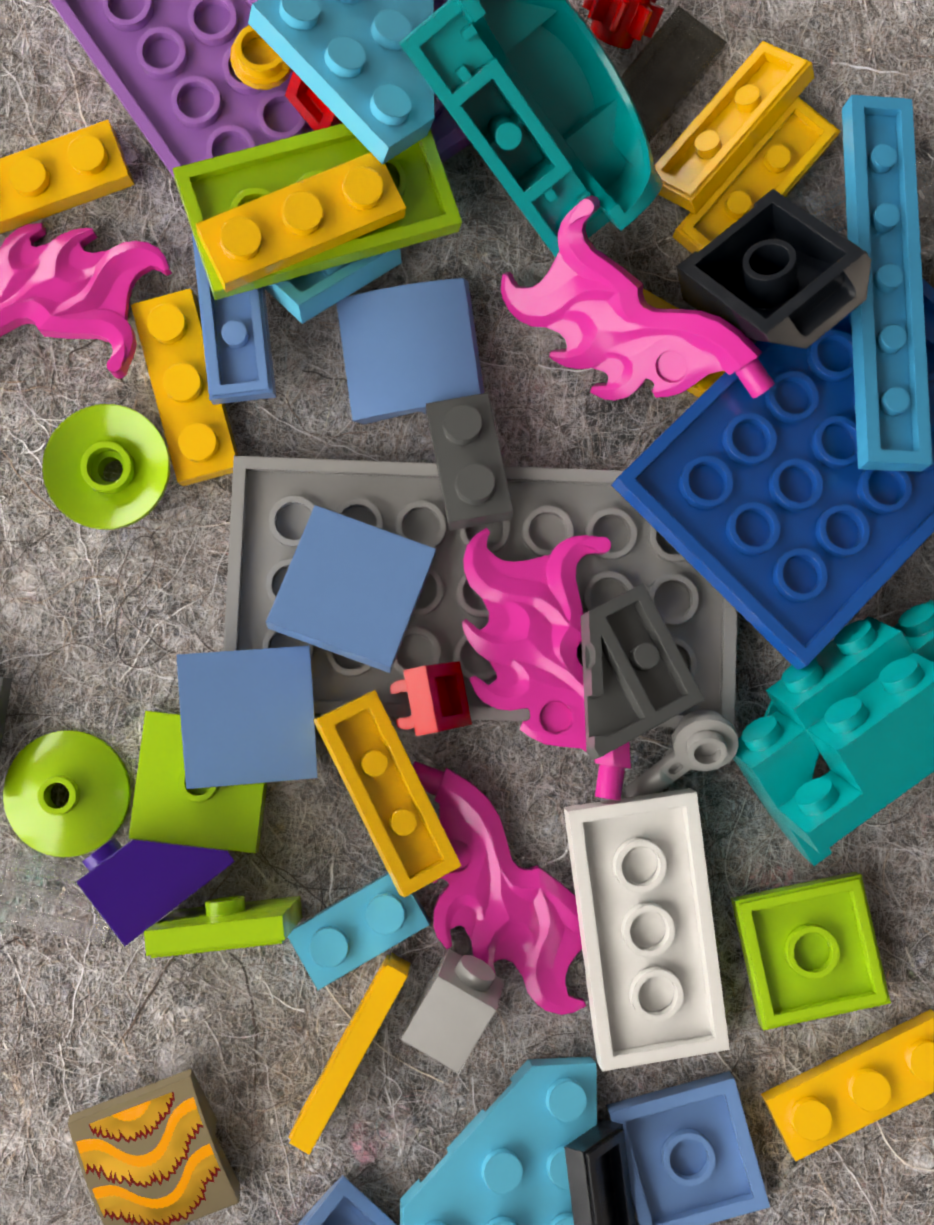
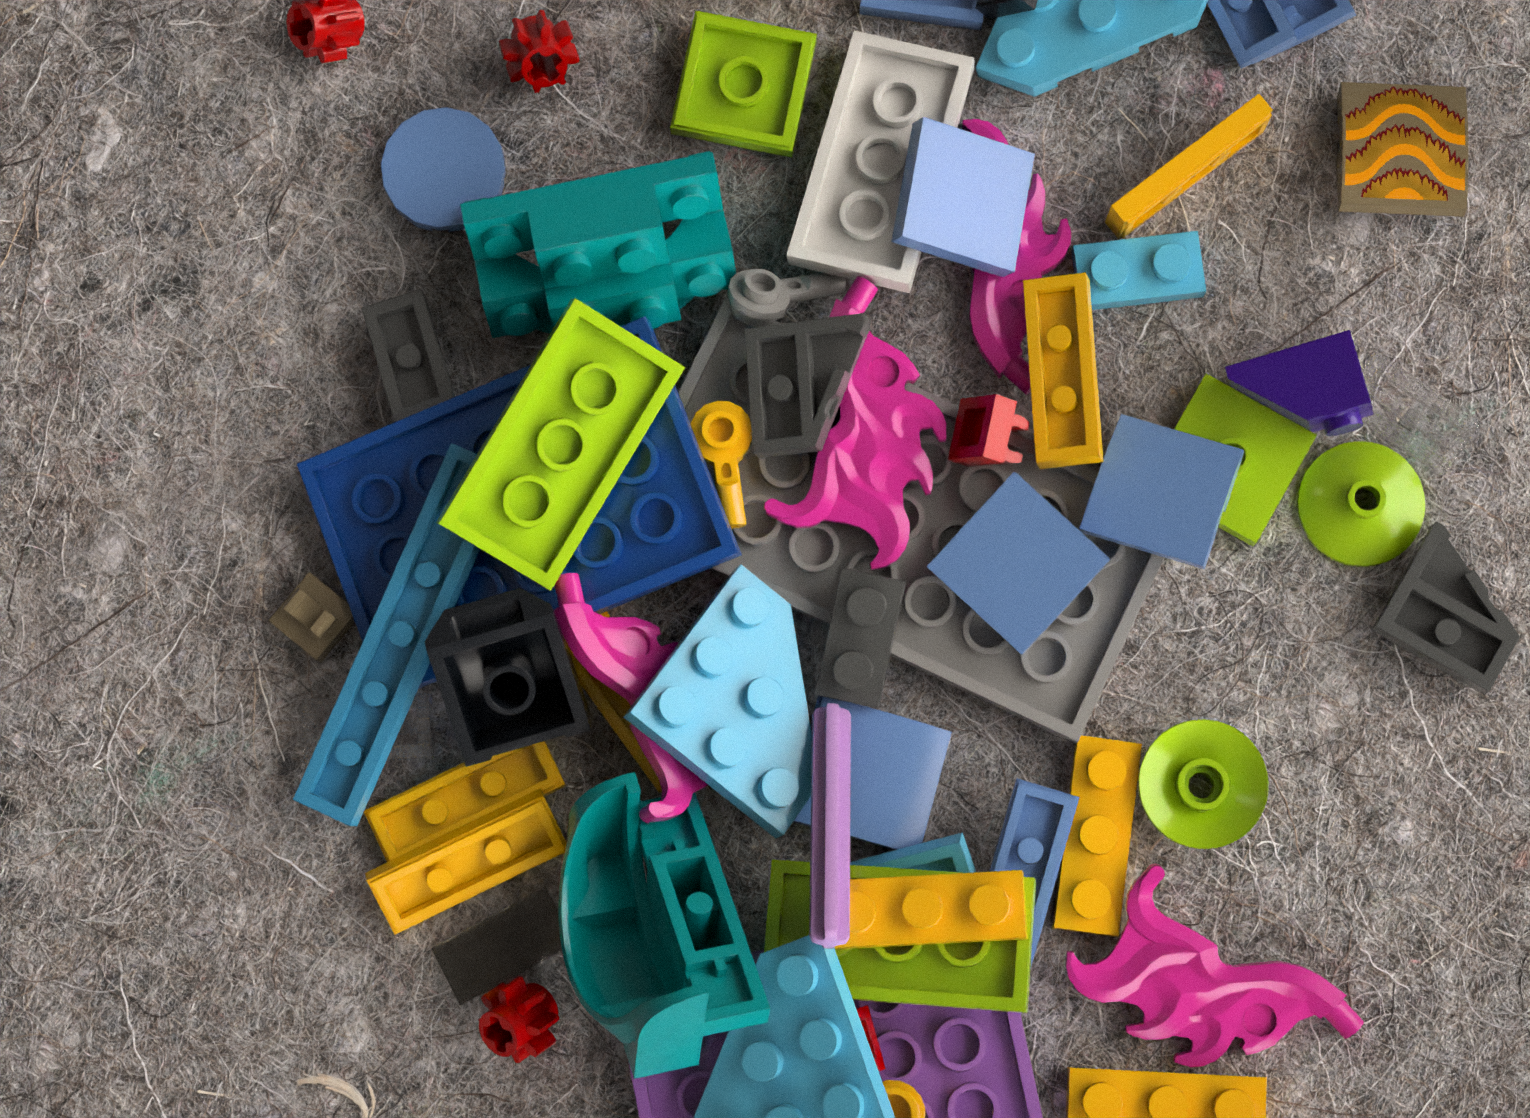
camera: 155 degrees left, 5 degrees down
lime plate [144,896,303,958] -> none
light grey brick [401,948,504,1073] -> none
none -> lime plate [436,298,685,591]
none -> medium azure plate [624,564,812,839]
none -> yellow plate [690,401,752,529]
none -> lavender axle [809,703,851,949]
none -> tile [891,117,1035,277]

